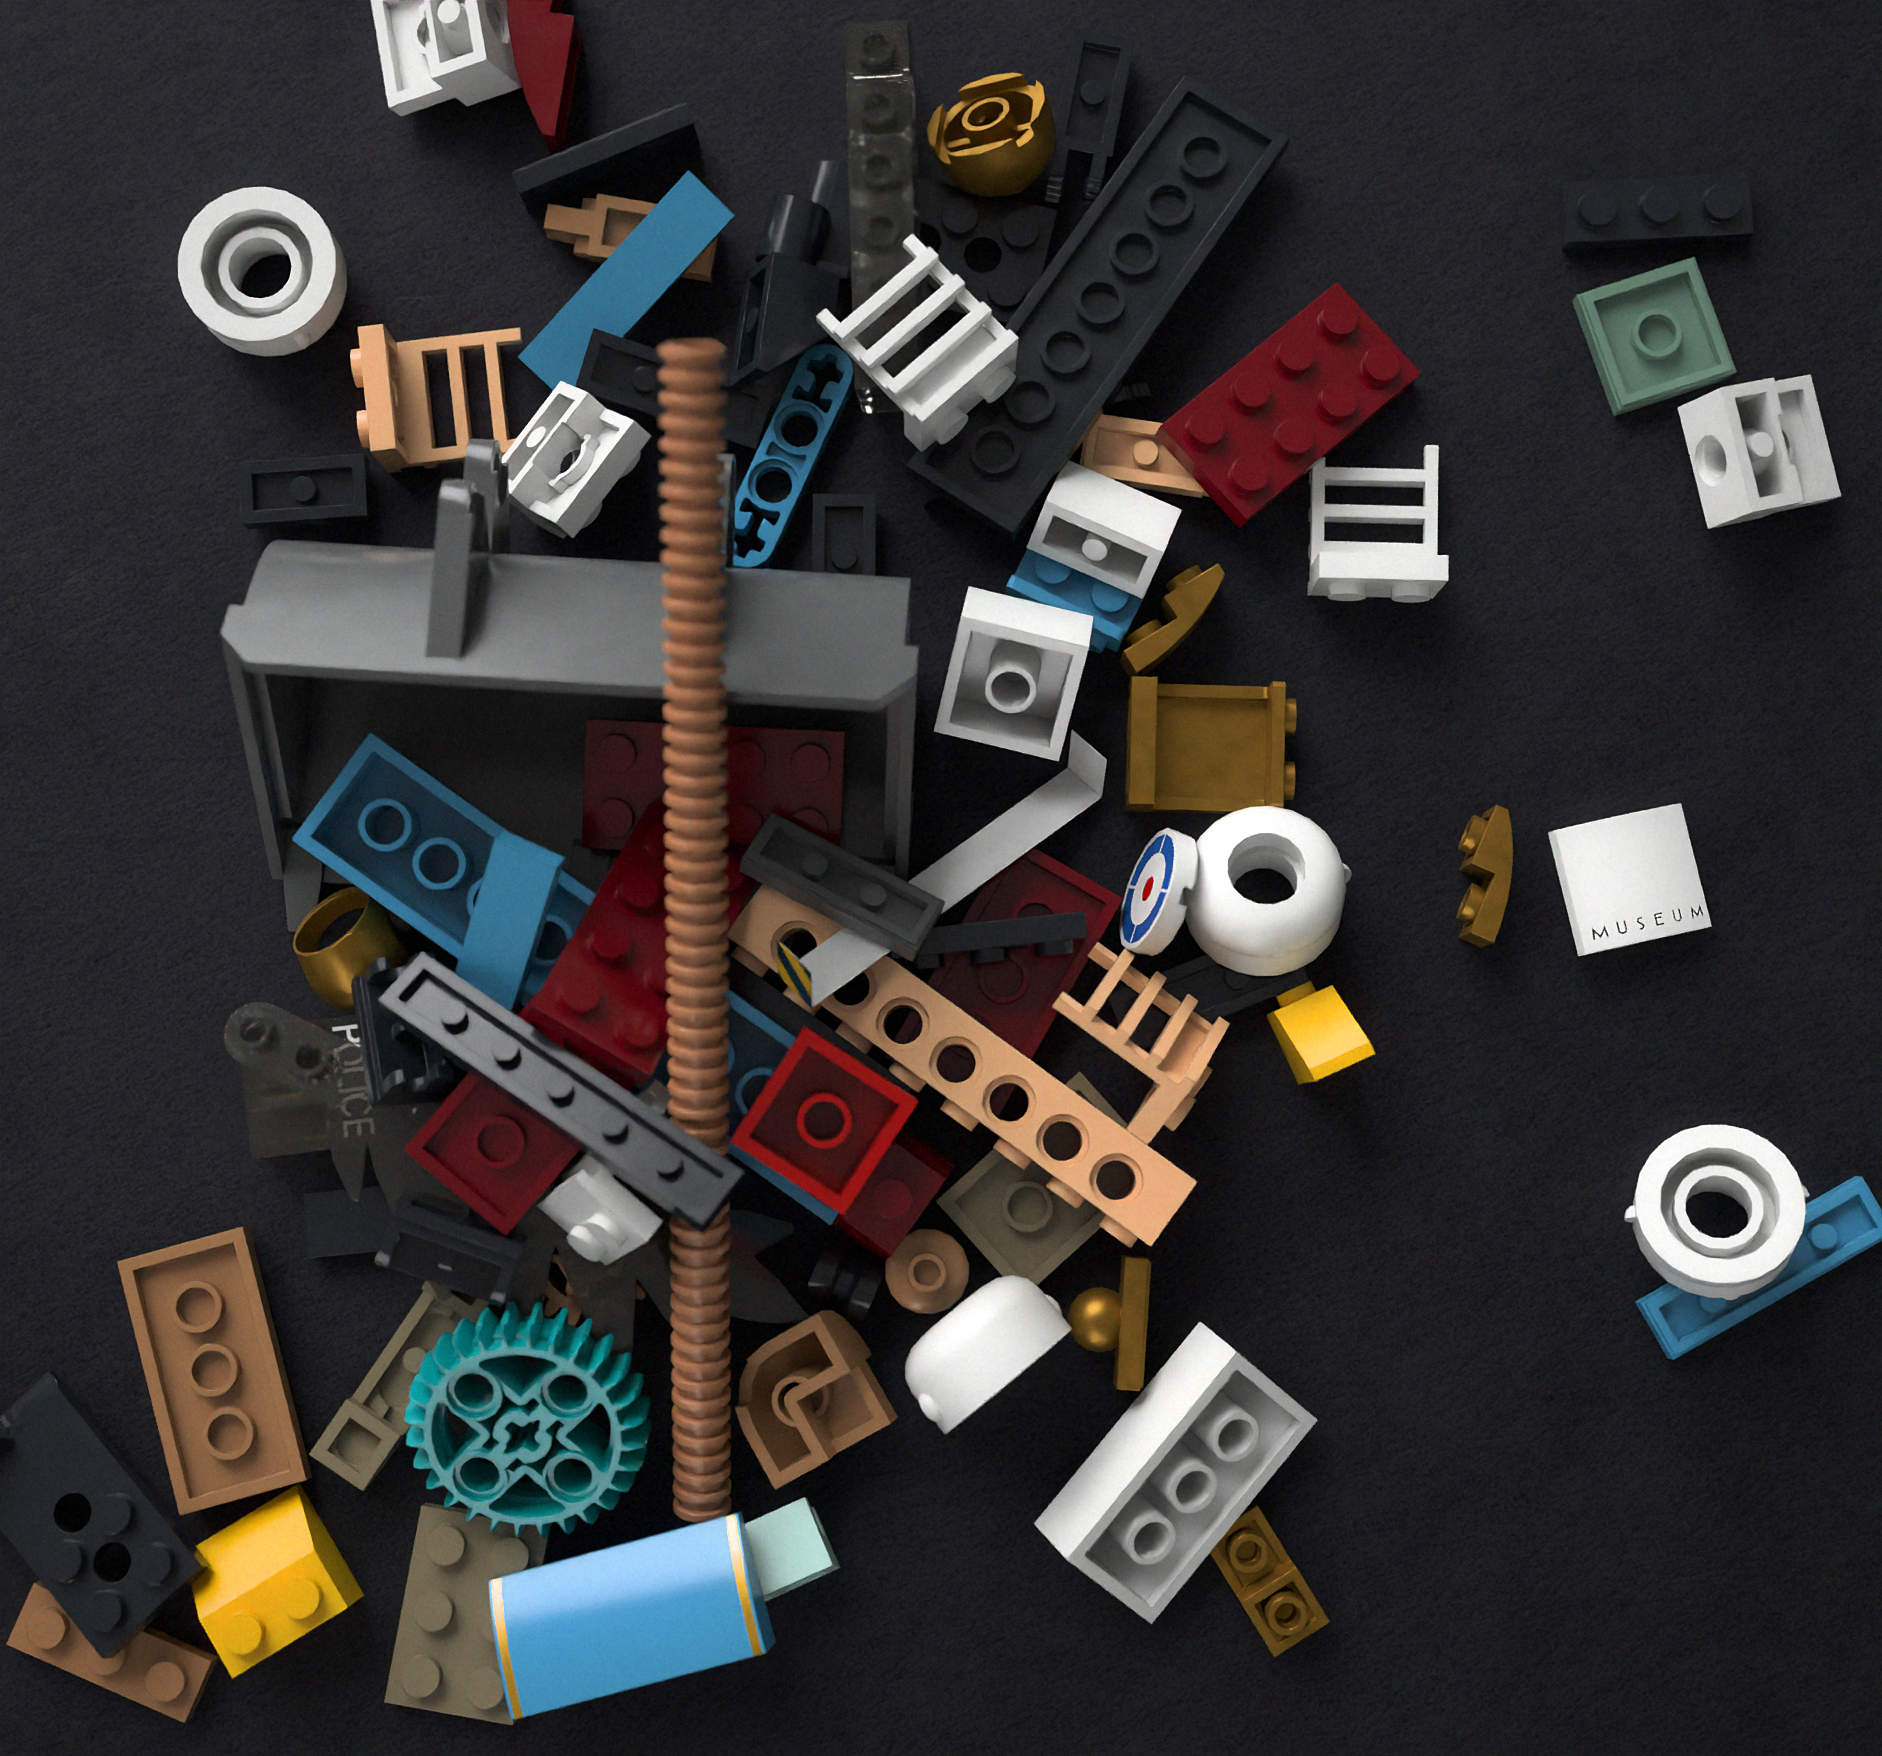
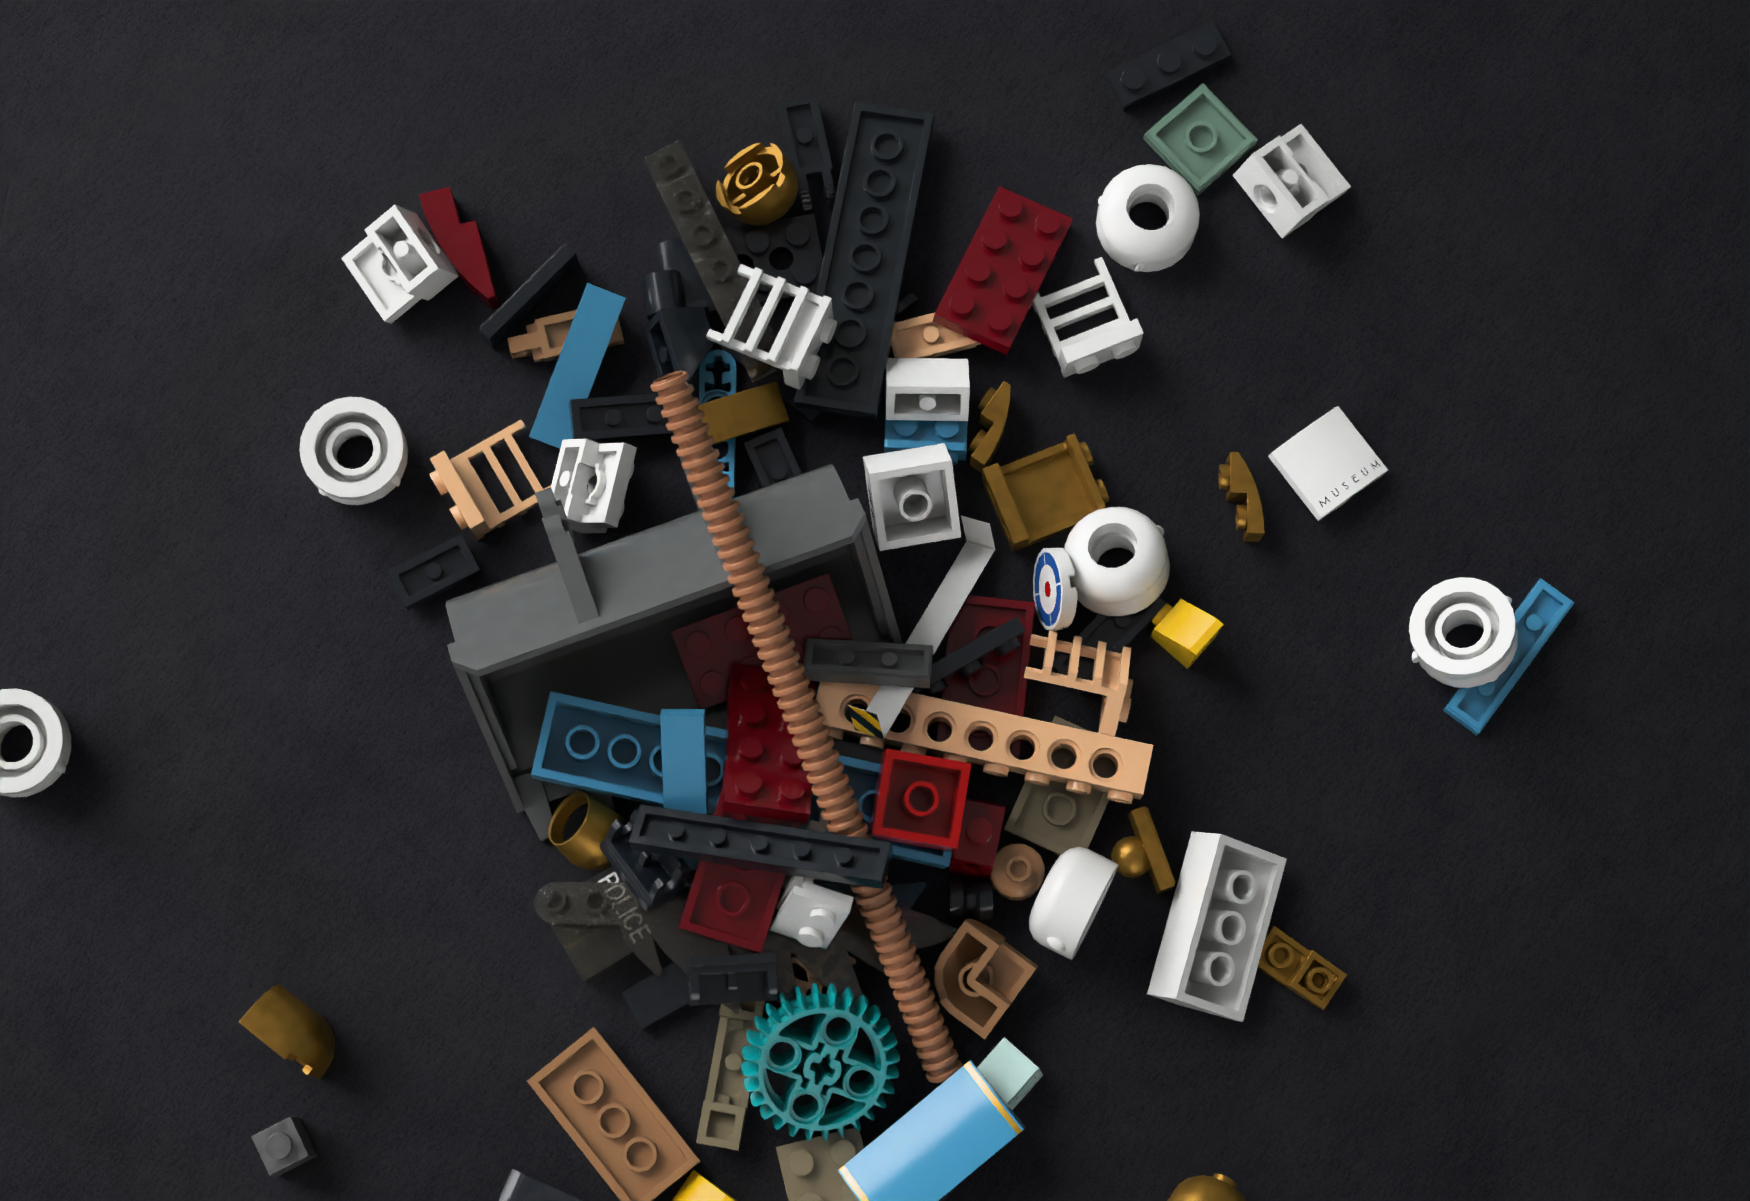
camera: 25 degrees left, 5 degrees down
none -> pearl gold slope [697,382,789,445]
none -> white piece [1096,164,1200,272]

